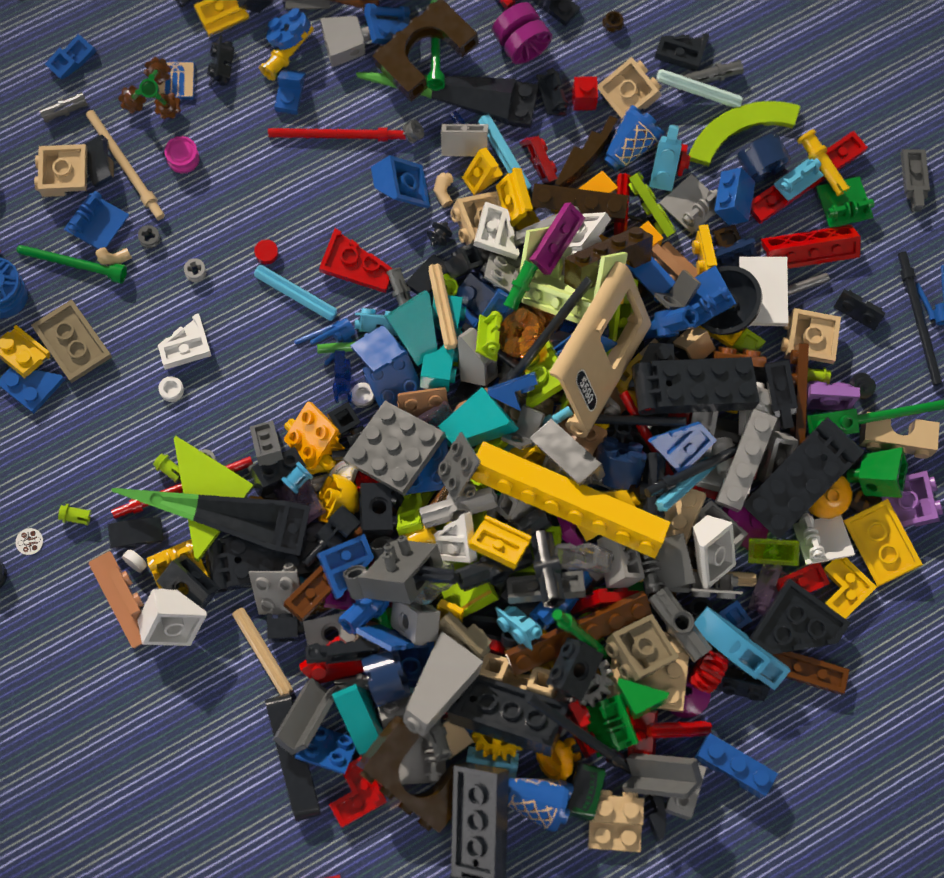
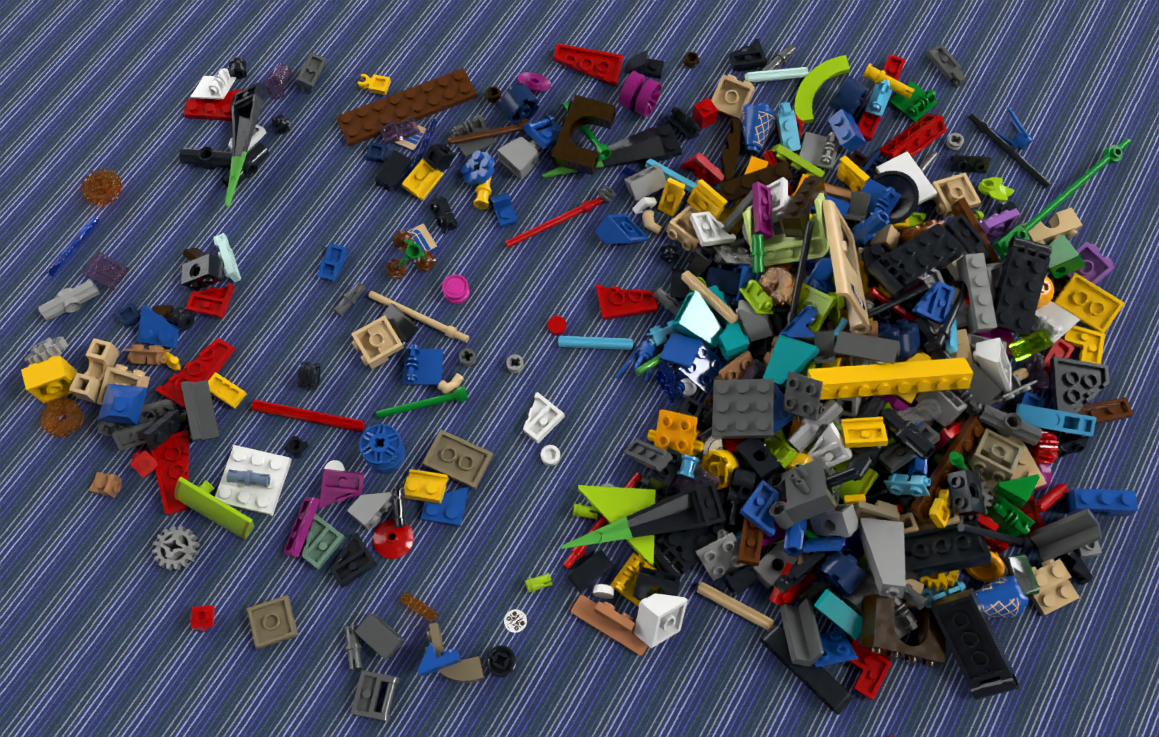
camera: 25 degrees left, 5 degrees down
none -> white tile [632,197,658,214]
none -> yellow plate [929,490,952,528]
none -> light grey bush [946,133,964,151]
none -> lime plate [978,177,1015,201]

